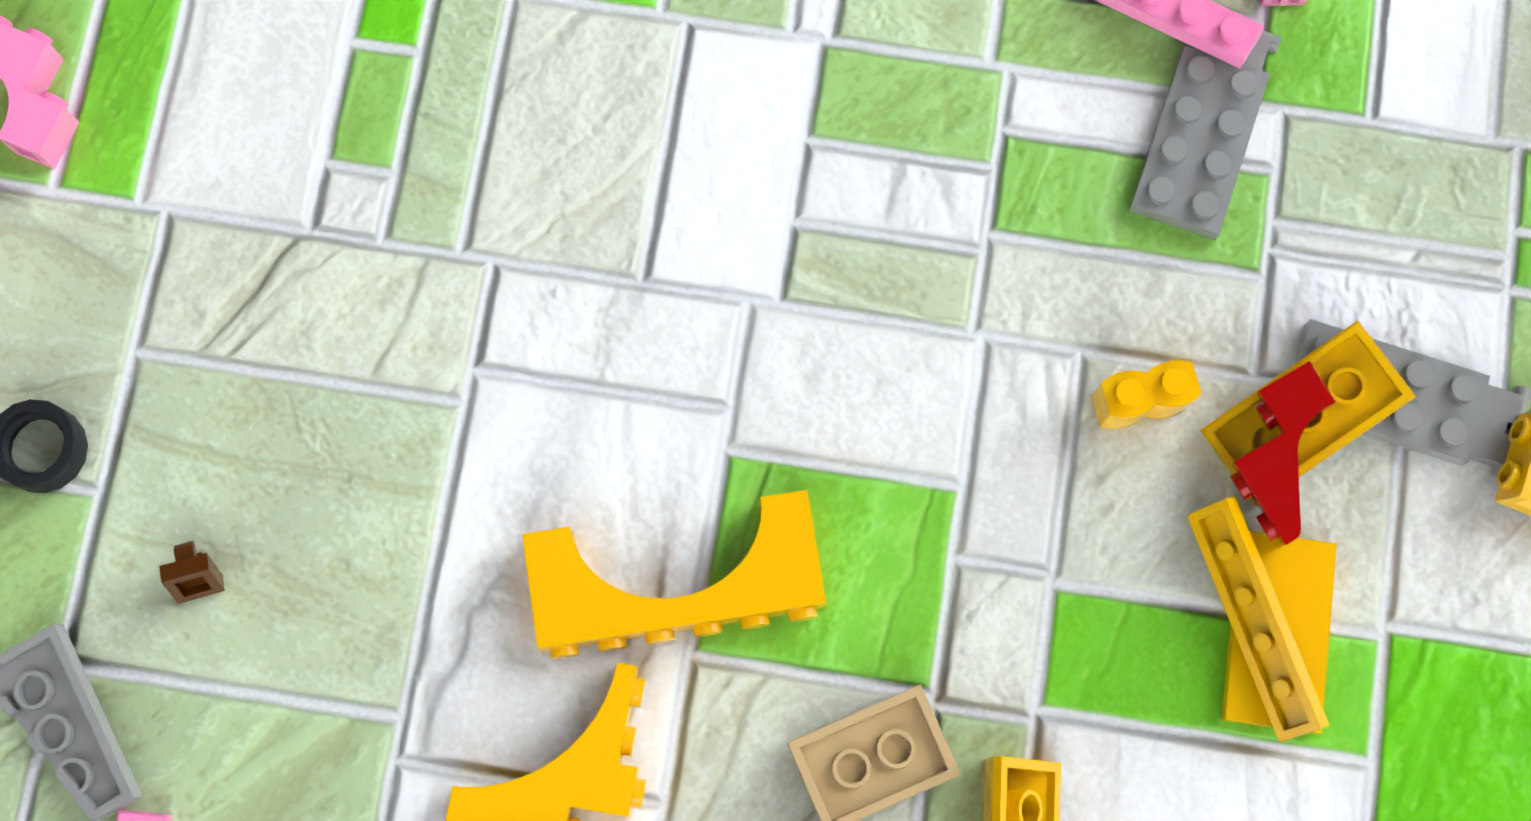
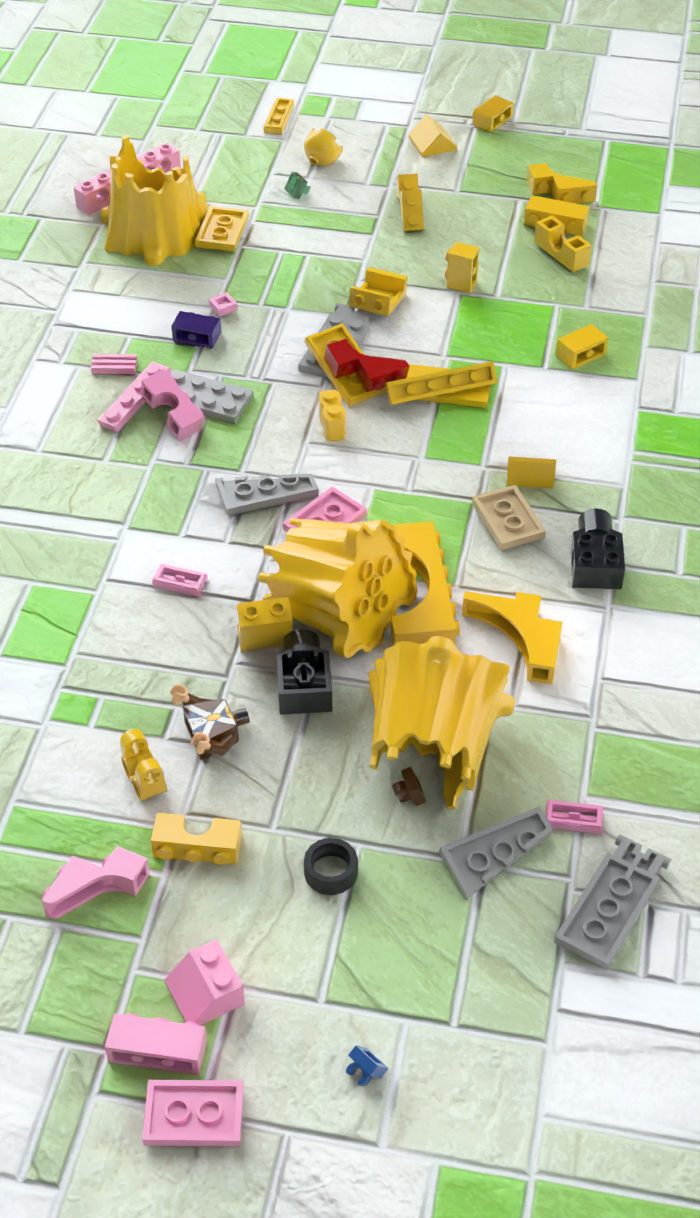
camera: 85 degrees left, 30 degrees down
none -> yellow piece [120,729,167,801]
none -> bright pink arch [140,369,204,441]
none -> yellow arch [150,813,242,865]
none -> bright pink tile [152,564,208,597]
none -> torso [170,684,250,760]
none -> dark purple brick [171,311,222,349]
none -> bright pink plate [209,292,238,317]
none -> light grey wing [215,474,319,516]
none -> yellow panel [237,597,293,652]
none -> yellow piece [258,518,418,658]
none -> black brick [276,629,333,715]
none -> bright pink plate [283,486,367,532]
none -> yellow piece [368,636,515,810]

